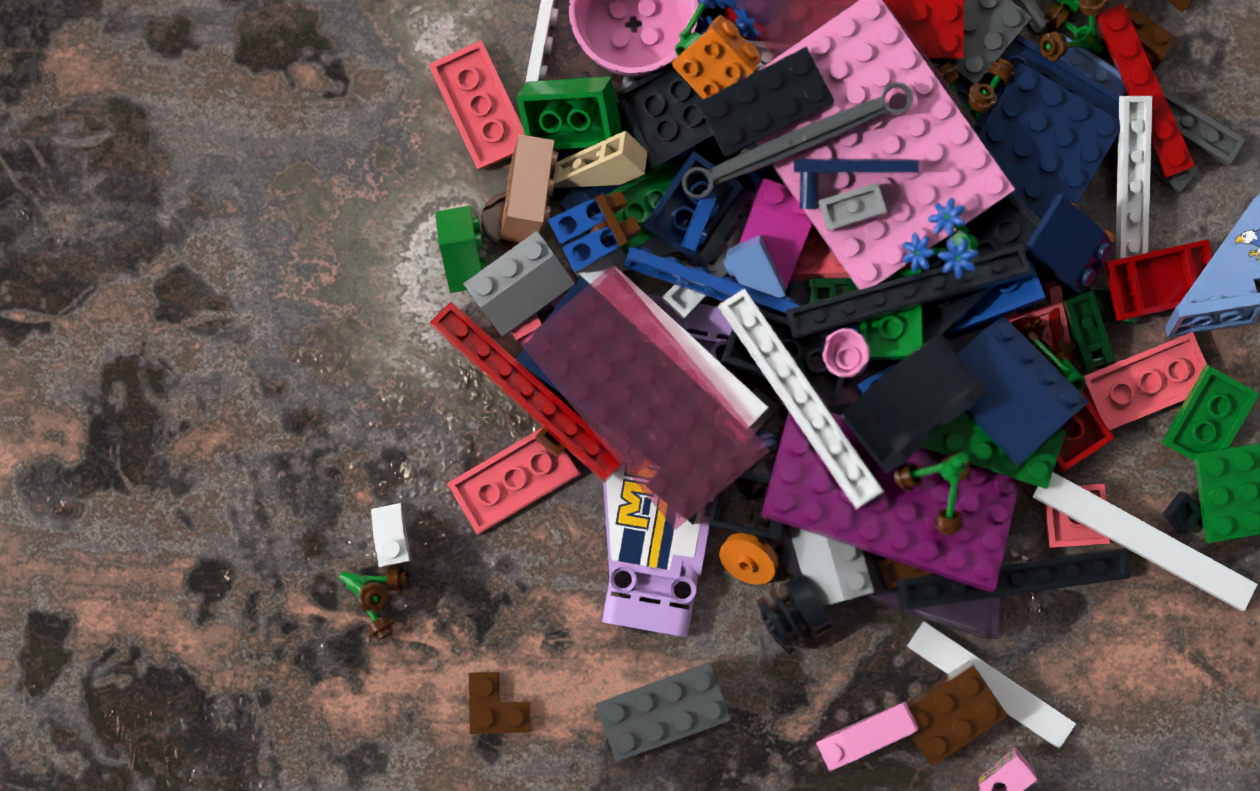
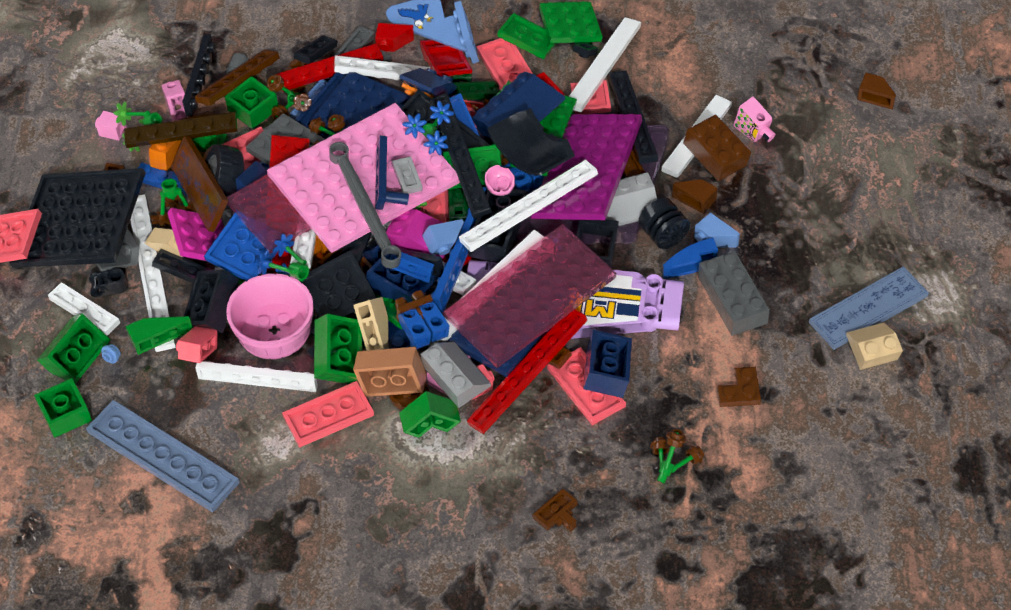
camera: 90 degrees left, 30 degrees down
white slope [371,503,412,568] -> none
orange bracket [672,14,762,99] -> none
black plate [697,46,835,158] -> none
orange plate [719,533,779,585] -> none
bright pink slope [816,702,919,771] -> none
plant [894,452,971,536] -> none
none -> black tile [294,35,338,64]
none -> red slope [375,23,415,52]
none -> reddish brown hinge [532,489,578,532]
none -> dark blue brick [583,330,632,398]
none -> blue slope [662,238,718,279]
none -> reddish brown slope [672,179,717,214]
none -> medium blue slope [694,213,740,248]

